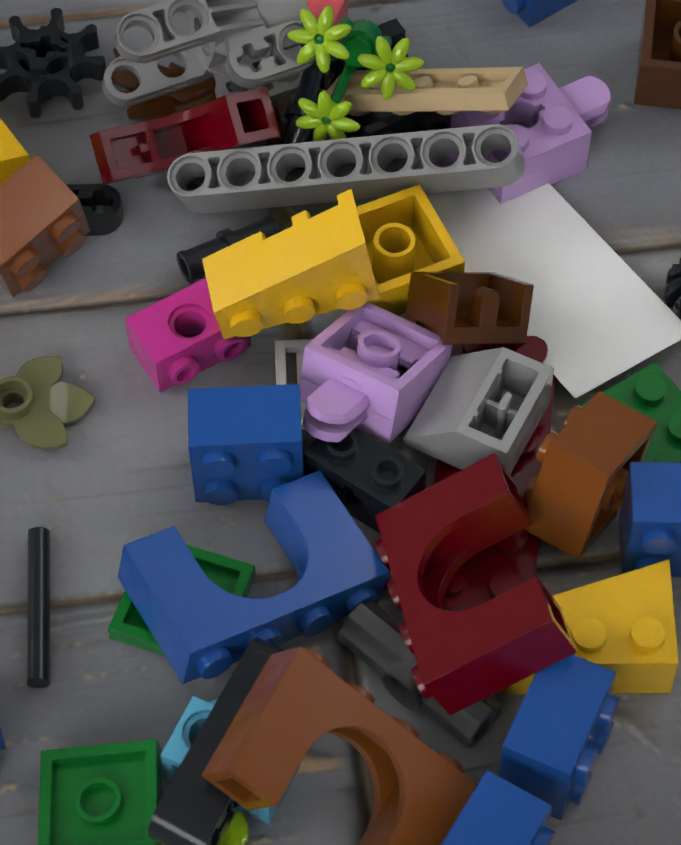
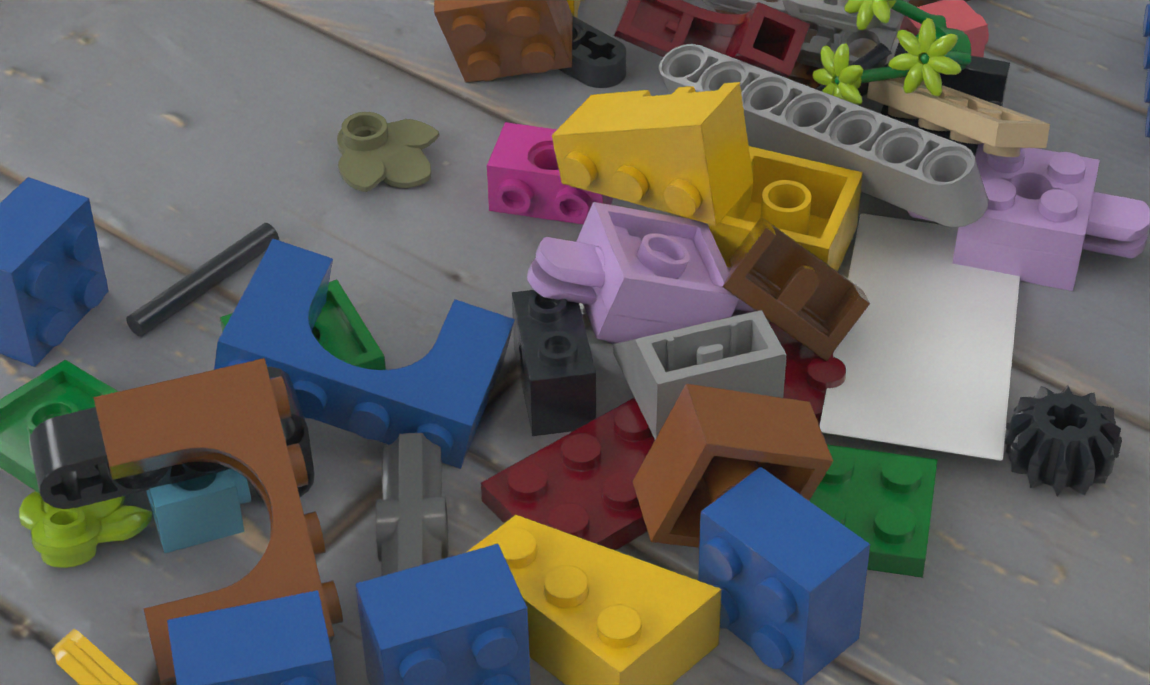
camera: 45 degrees right, 15 degrees down
blue brick [188,384,304,505] -> none
dark red arch [375,453,577,716] -> none

